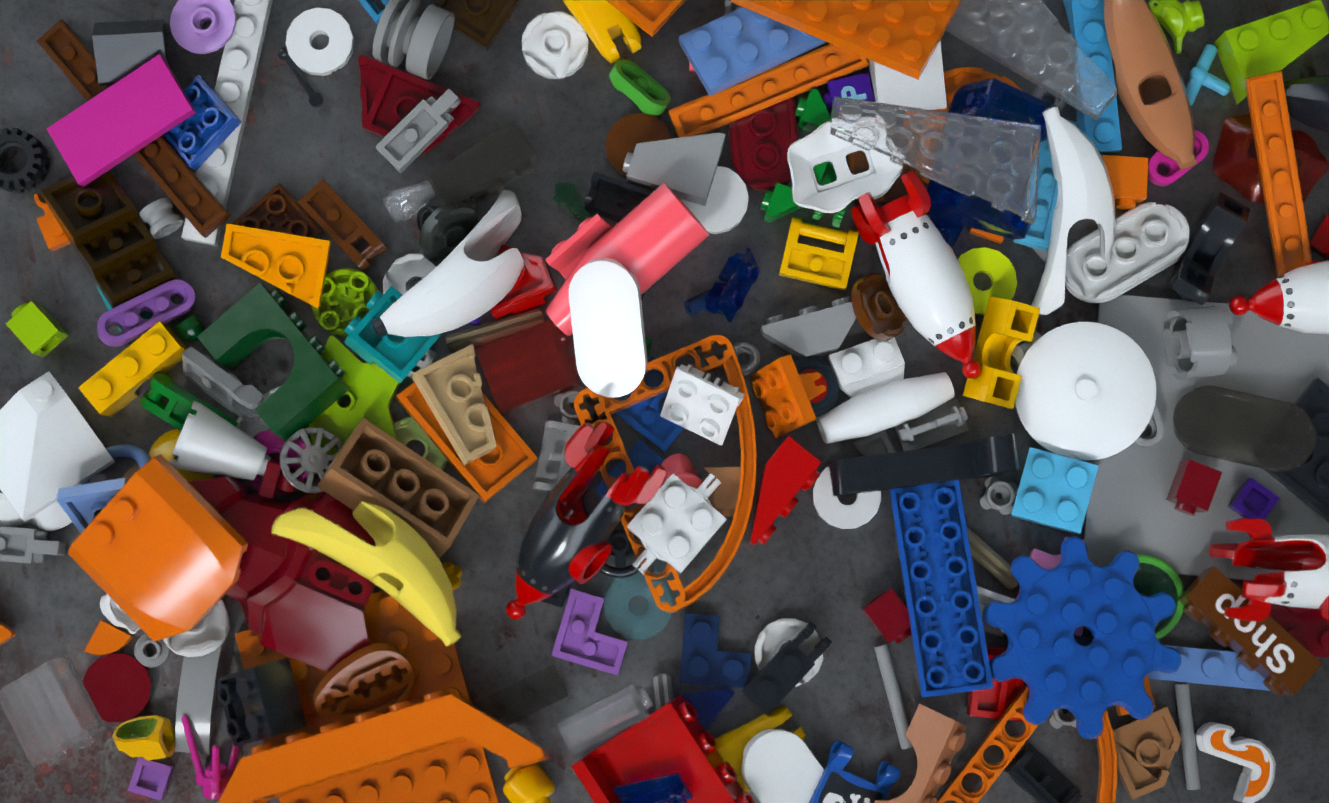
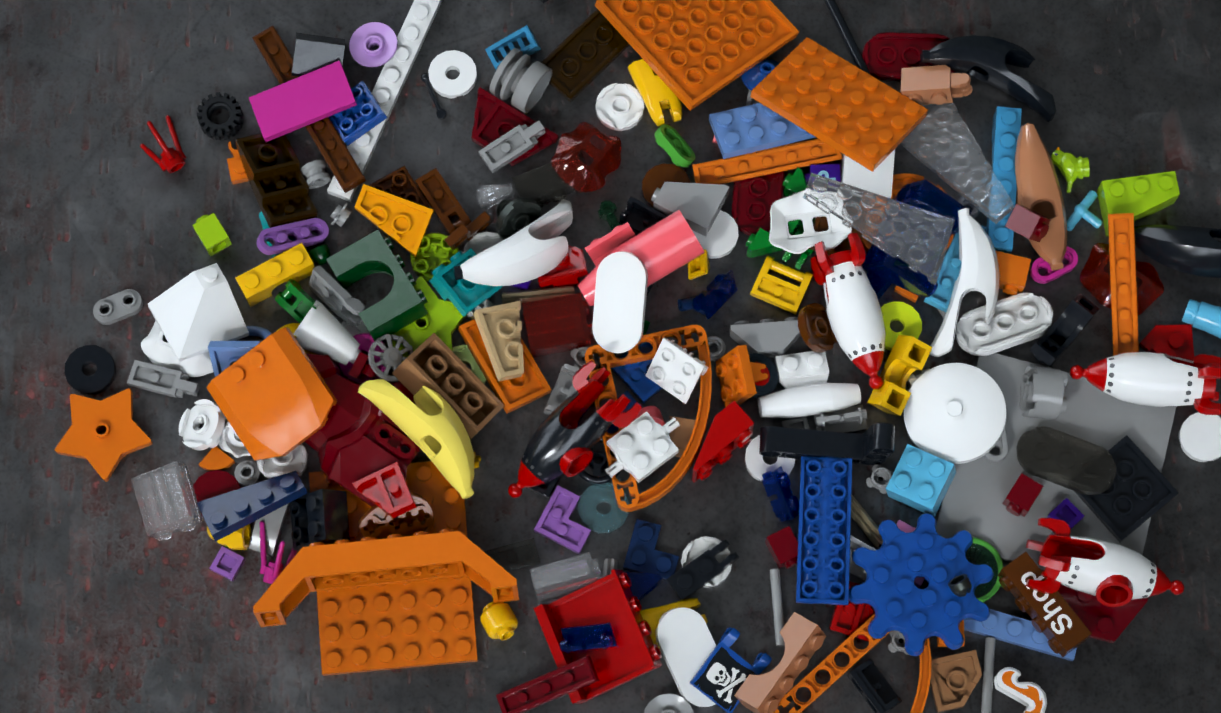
camera: 10 degrees right, 10 degrees down
none -> white plate [179,399,226,451]
none -> dark blue wing [196,471,308,542]
none -> light grey plate [330,202,352,227]
none -> red wing [352,462,417,518]
none -> reddish brown tile [444,211,492,250]
none -> clear red piece [551,122,621,193]
none -> yellow slope [688,249,710,280]
none -> clear blue hinge [761,466,799,522]
none -> pearl dark grey hinge [948,574,972,597]
none -> brick [1005,204,1051,242]

